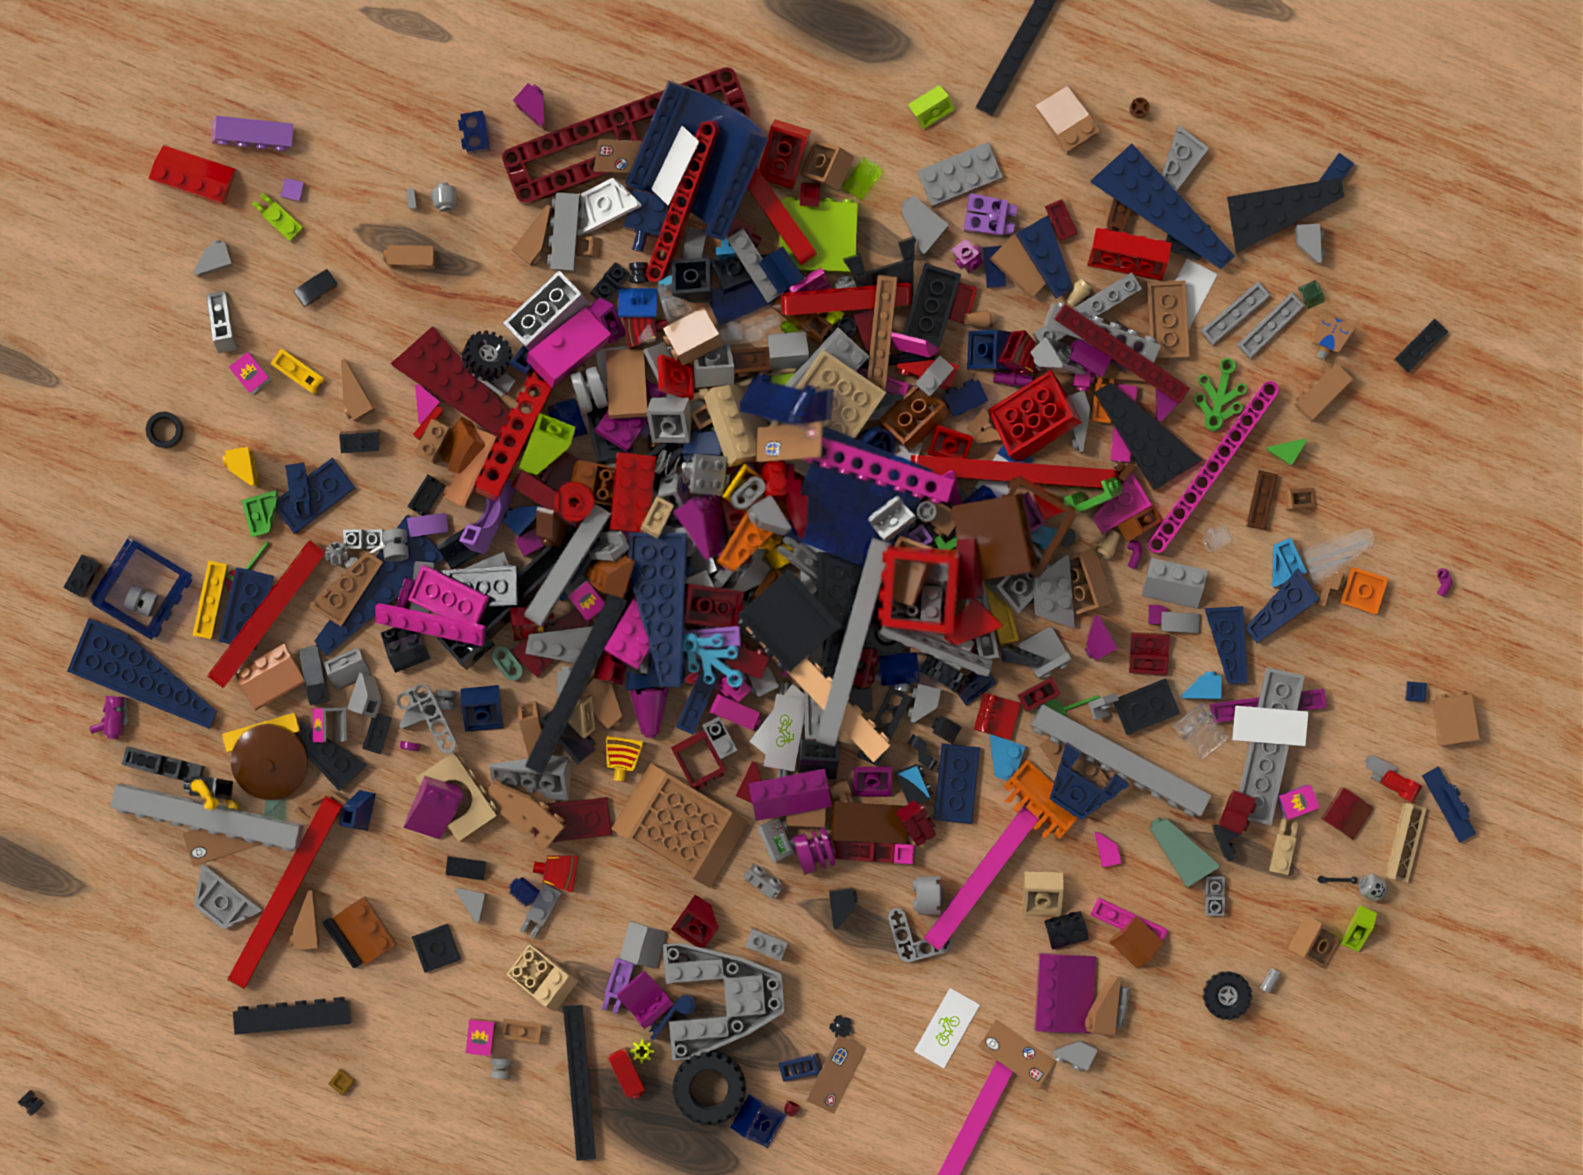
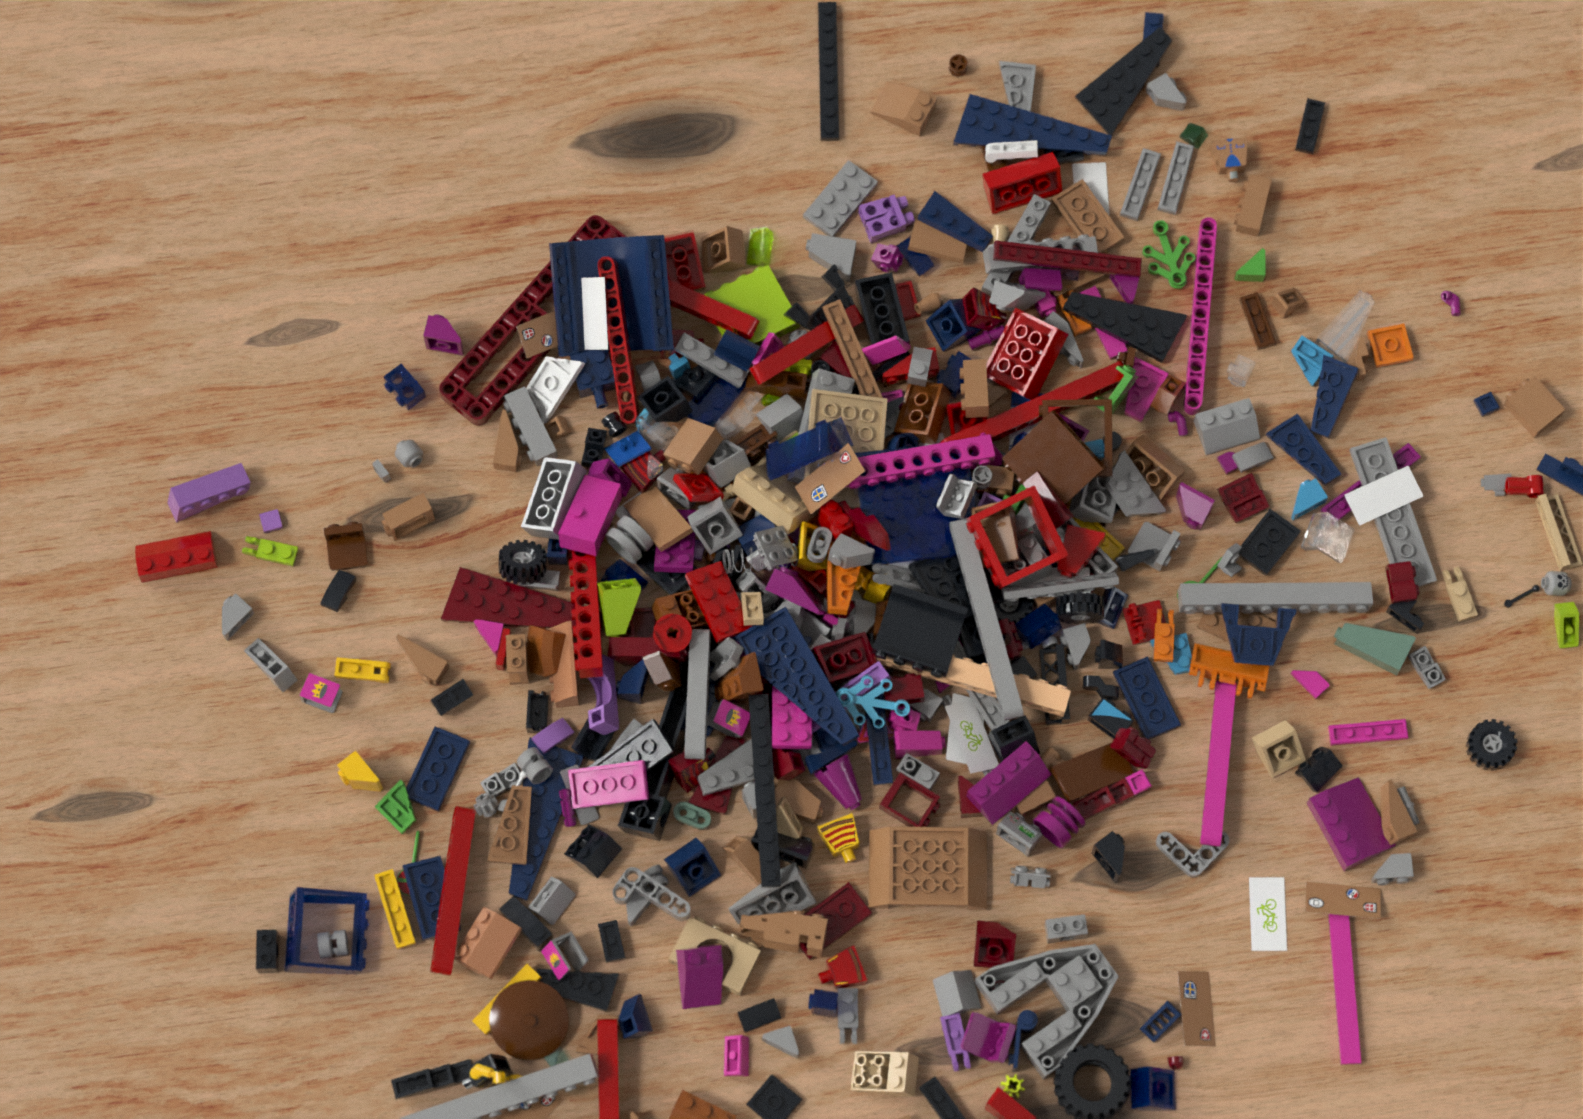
camera: 25 degrees left, 15 degrees down
dark blue wing [67,618,217,729] -> none
magenta piece [89,696,129,739] -> none
black tyre [145,411,184,449] -> none
dark blue hinge [285,462,311,518] -> none
light grey slope [347,672,381,718] -> none
dark pink plate [375,603,485,646] -> none
magenta tile [400,741,421,751] -> none
magenta brick [515,529,545,557] -> none
dark red tile [800,183,820,207] -> none
black plant [829,1015,852,1037] -> none
magenta slope [853,767,892,797] -> none
lime panel [908,85,955,129] -> none
light grey brick [913,876,943,915] -> none
dark red brick [1017,677,1061,712] -> none
red slope [1033,493,1065,520] -> none
dark red plate [1045,199,1078,242] -> none
tan cone [1096,530,1121,560] -> none
dark orange slope [1109,915,1164,968] -> none
light grey pin [1260,968,1281,993] -> none
dark pink piece [1277,785,1319,819] -> none
medium nougat slope [1288,915,1342,969] -> none
dark red slope [1321,787,1373,840] -> none
none -> reddish brown bracket [324,522,368,571]
none -> dark pink slope [724,1035,749,1077]
none -> medium nougat brick [960,359,989,418]
none -> white plate [985,140,1038,163]
none -> orange hinge [1154,609,1175,662]

